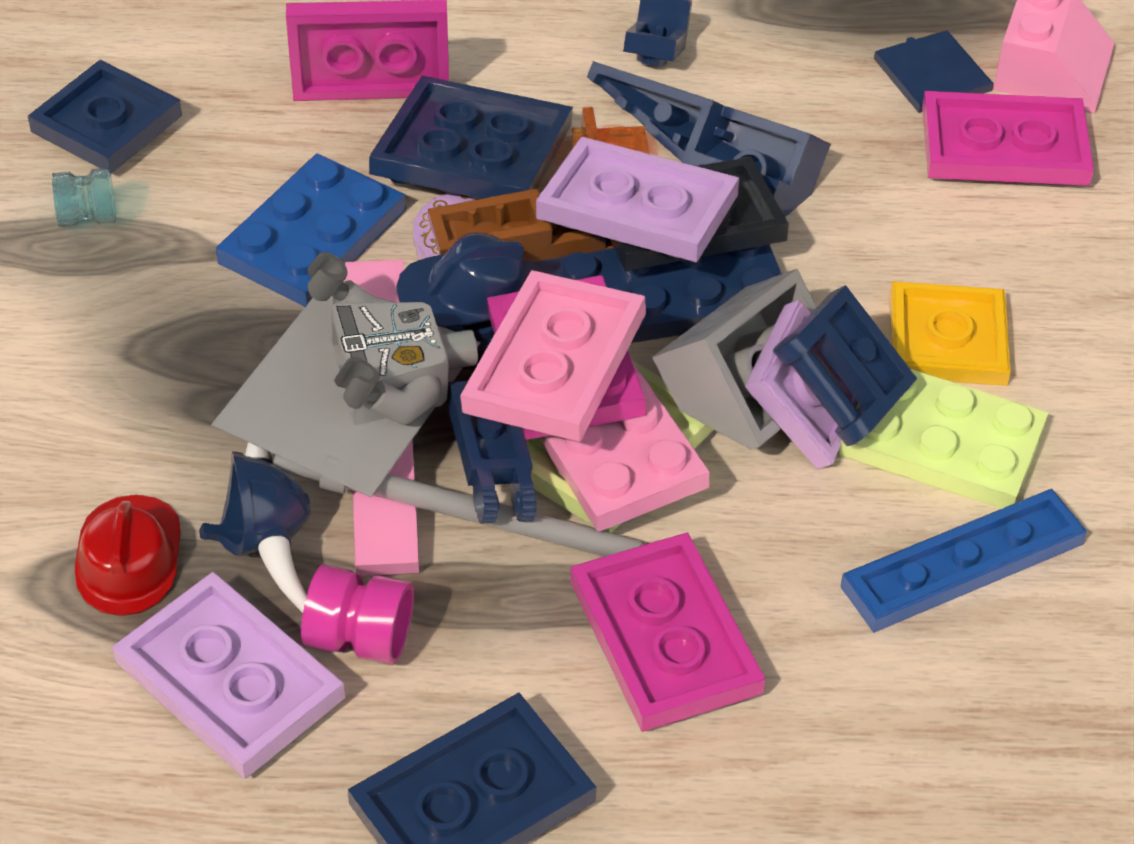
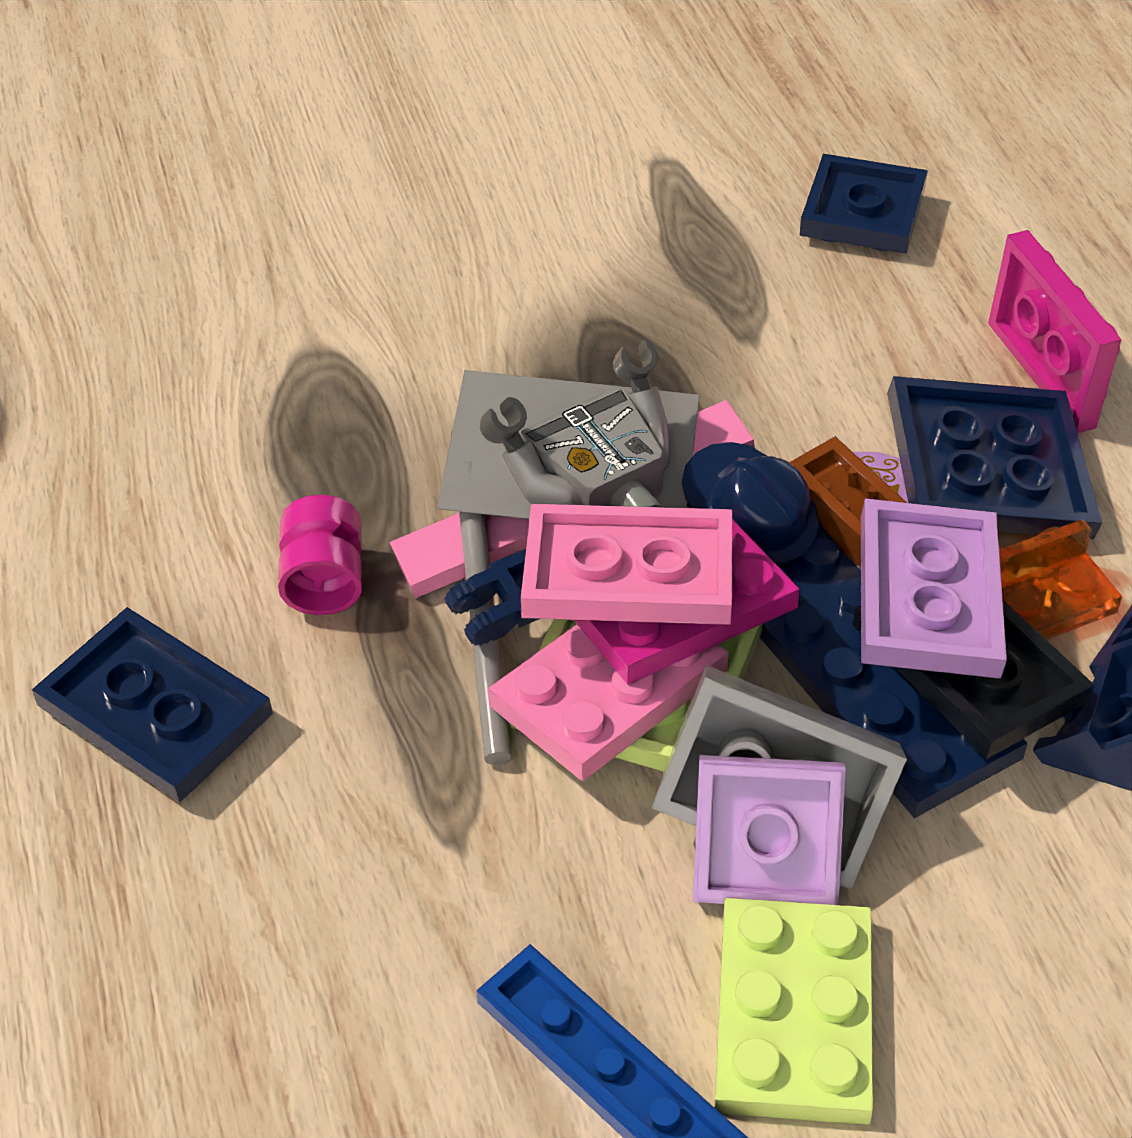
camera: 75 degrees right, 0 degrees up
clear light blue wheel [52,168,116,228] -> none
red piece [74,494,181,616] -> none
lavender plate [112,572,345,779] -> none
dark blue helmet [199,442,311,613] -> none
blue plate [216,153,406,307] -> none
dark pink plate [570,532,765,732] -> none
dark blue plate [773,285,917,446] -> none
yellow tile [889,281,1011,386] -> none

